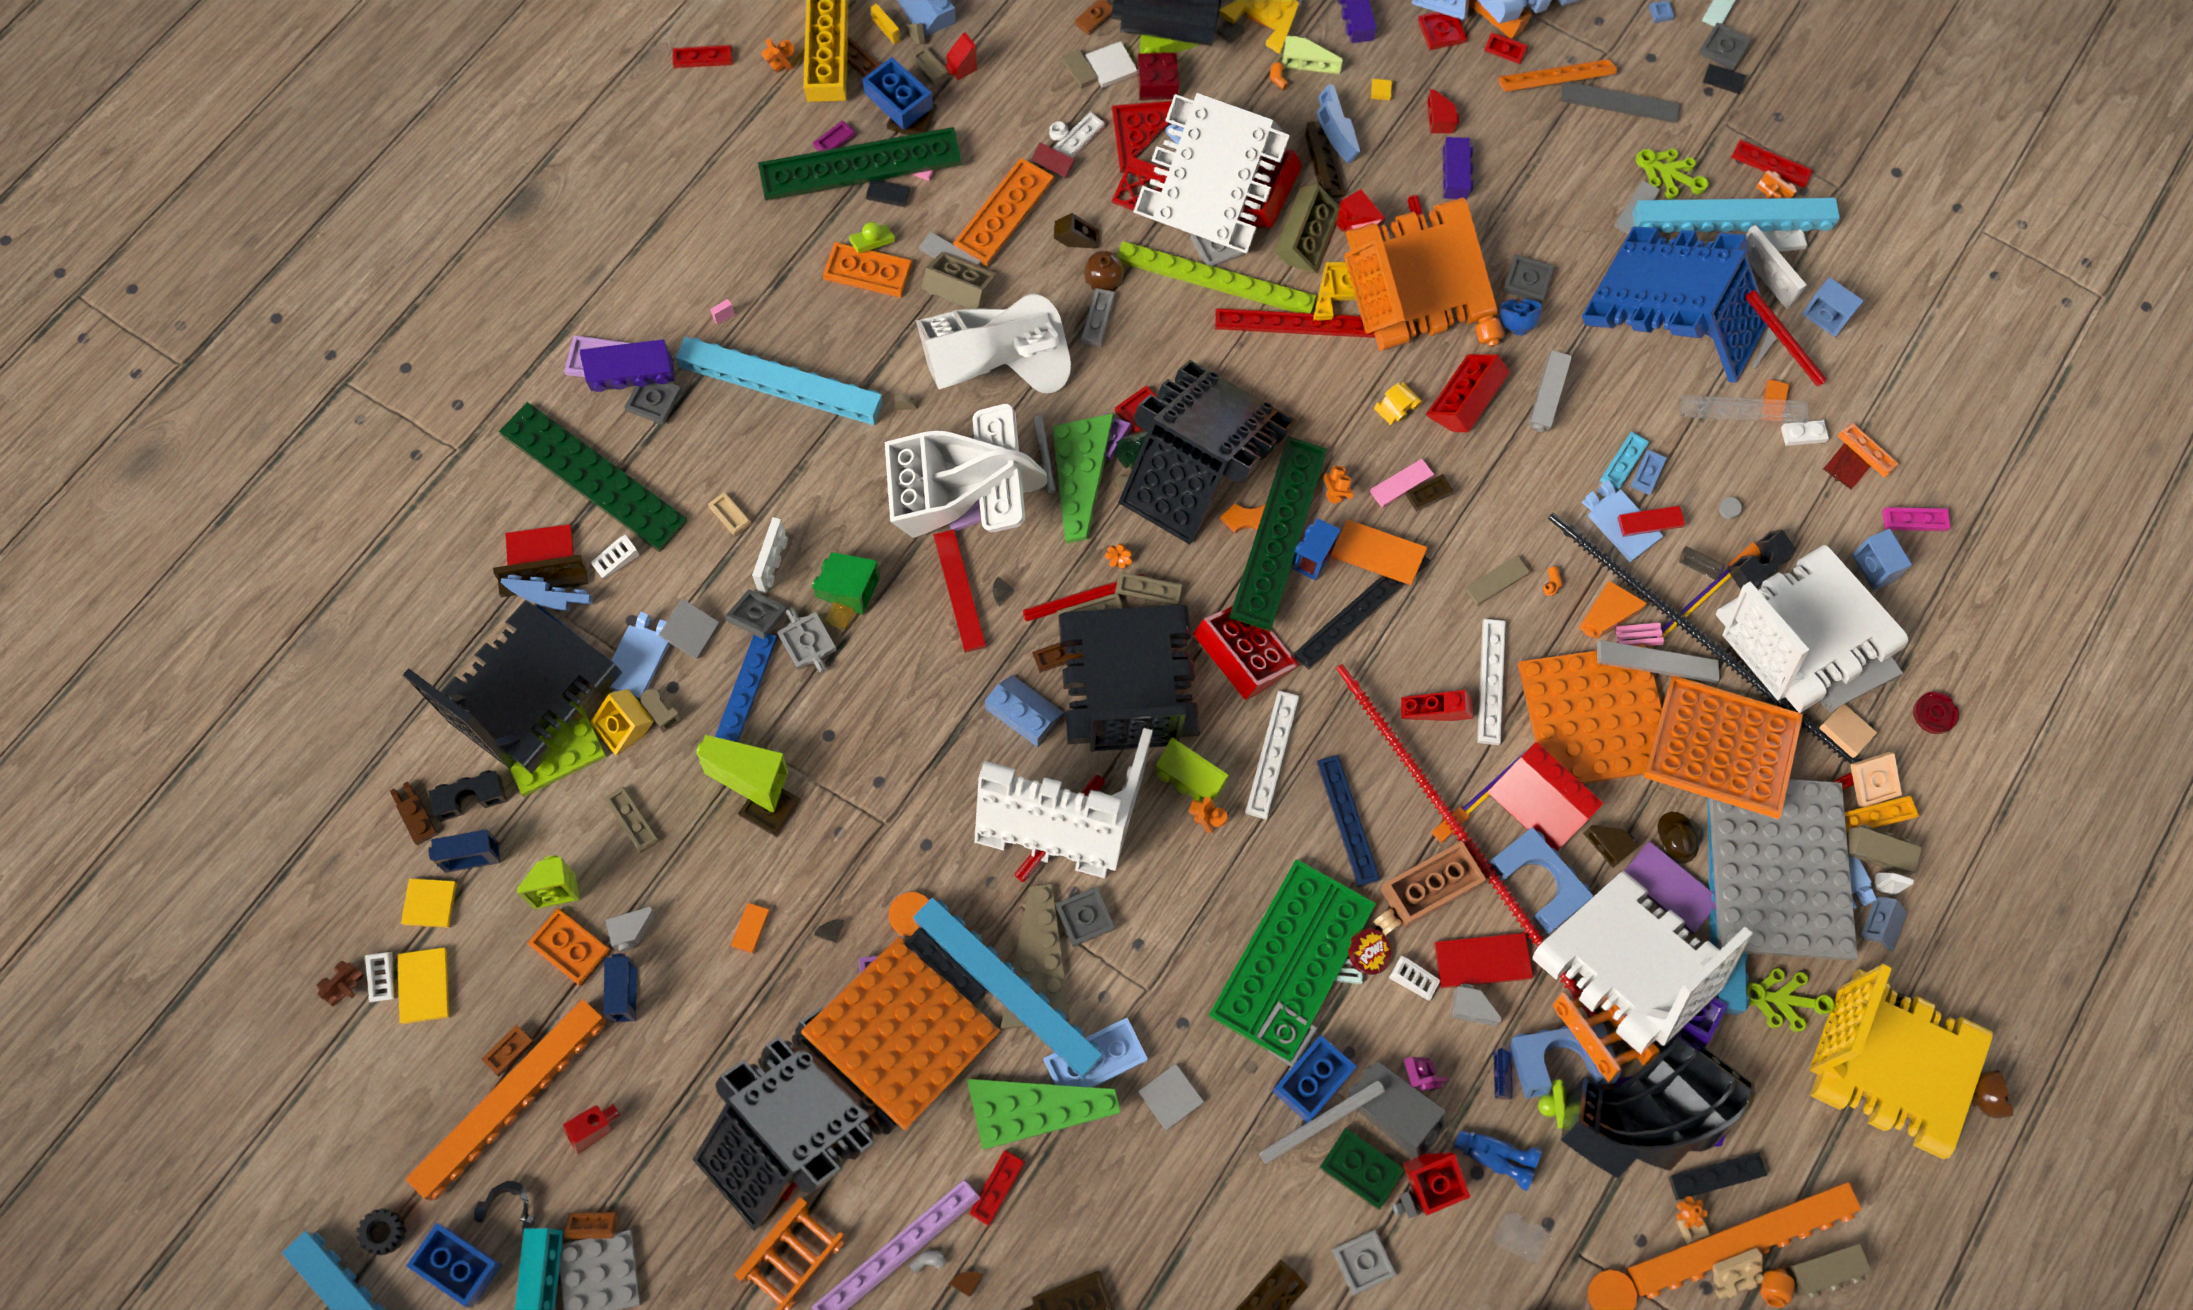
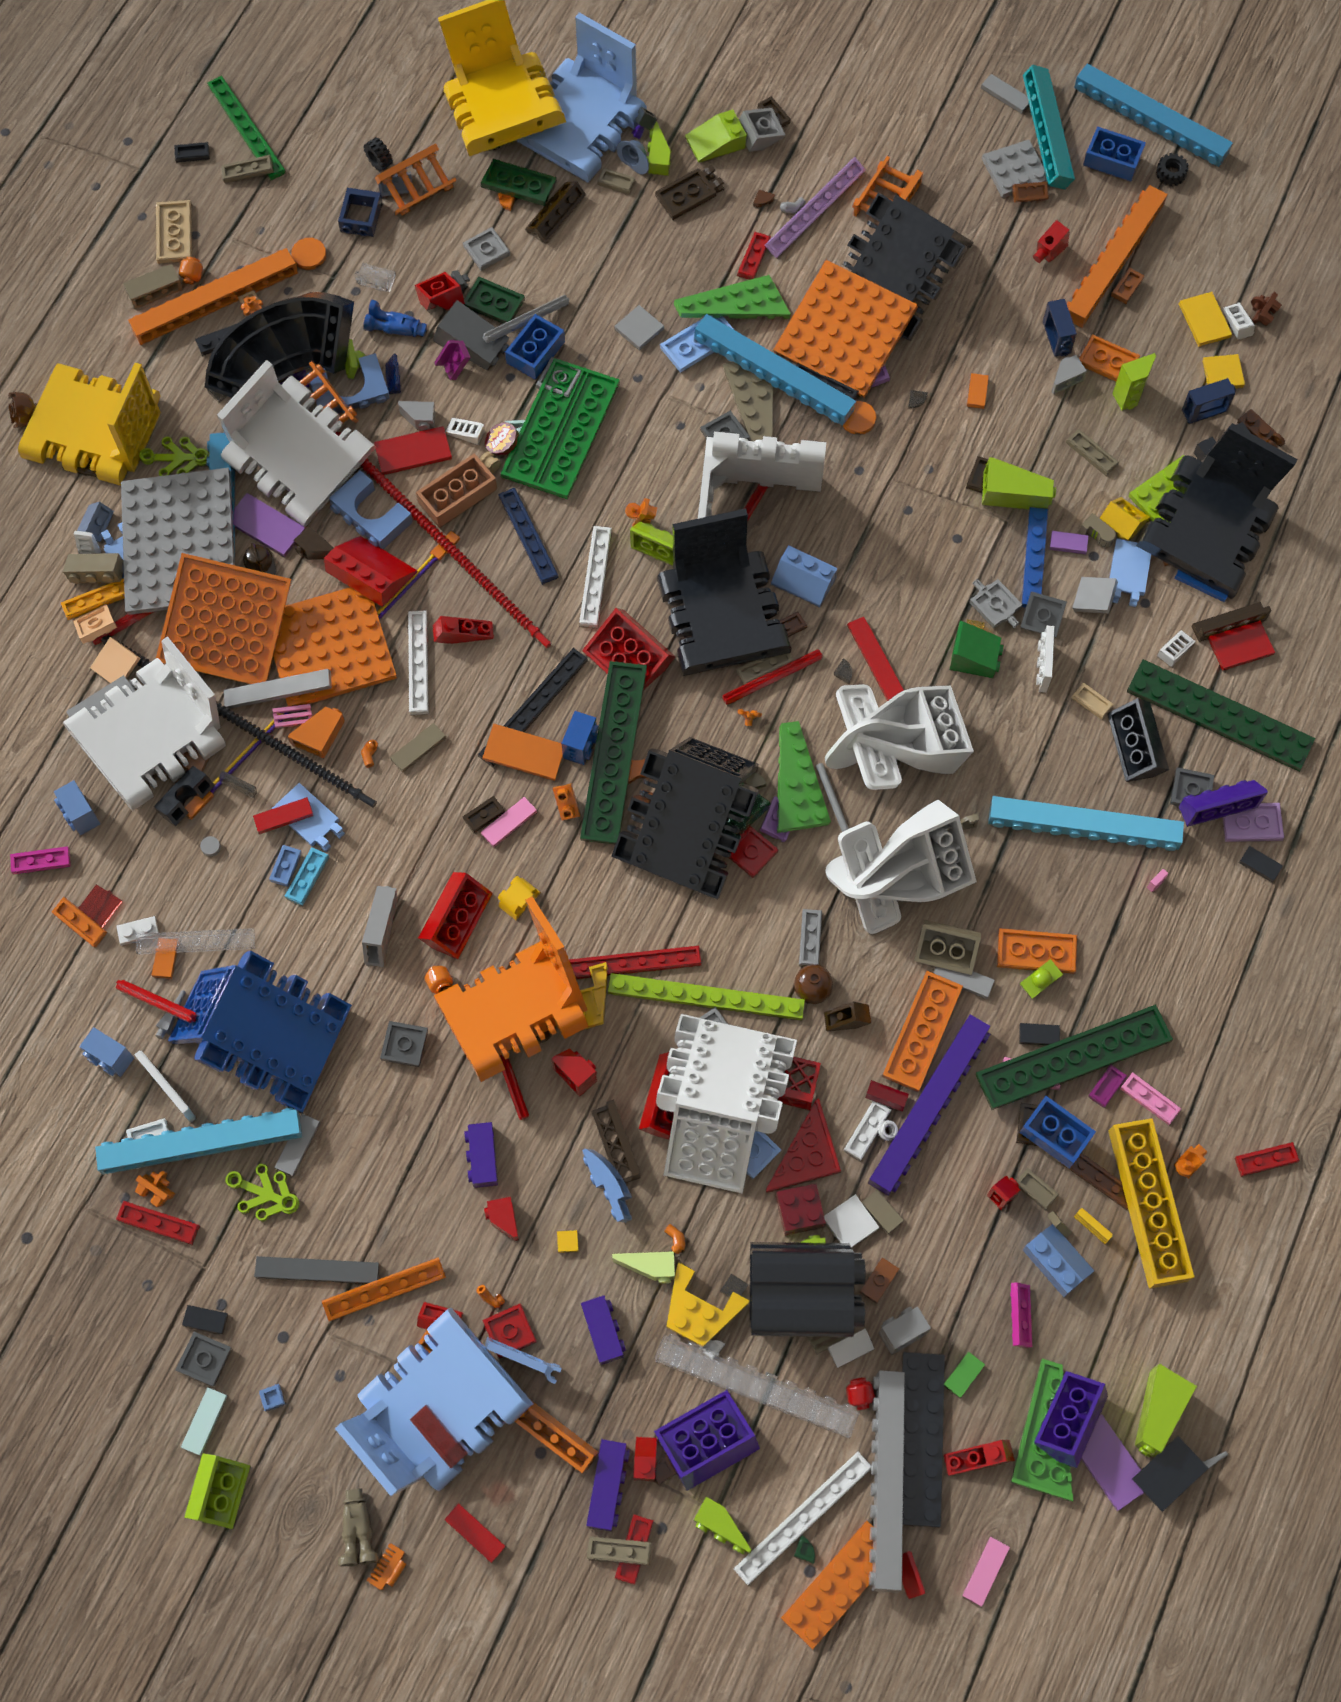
camera: 175 degrees right, 0 degrees up
black helmet [474,1181,535,1235] -> none
medium blue slope [501,575,593,611] -> none
dark tan tile [1115,572,1183,605] -> none
olive slope [1274,184,1340,273] -> none
blue cylinder [1500,299,1542,335] -> none
tan plate [1713,1248,1763,1299] -> none
dark red tile [1913,691,1959,735] -> none
none -> orange arm [476,1285,505,1308]
none -> dark purple brick [868,1014,991,1196]
none -> medium lavender tile [1050,531,1088,554]
none -> black slope [1107,698,1169,782]
none -> bright pink tile [1120,1072,1181,1125]
none -> black tile [1239,846,1283,883]

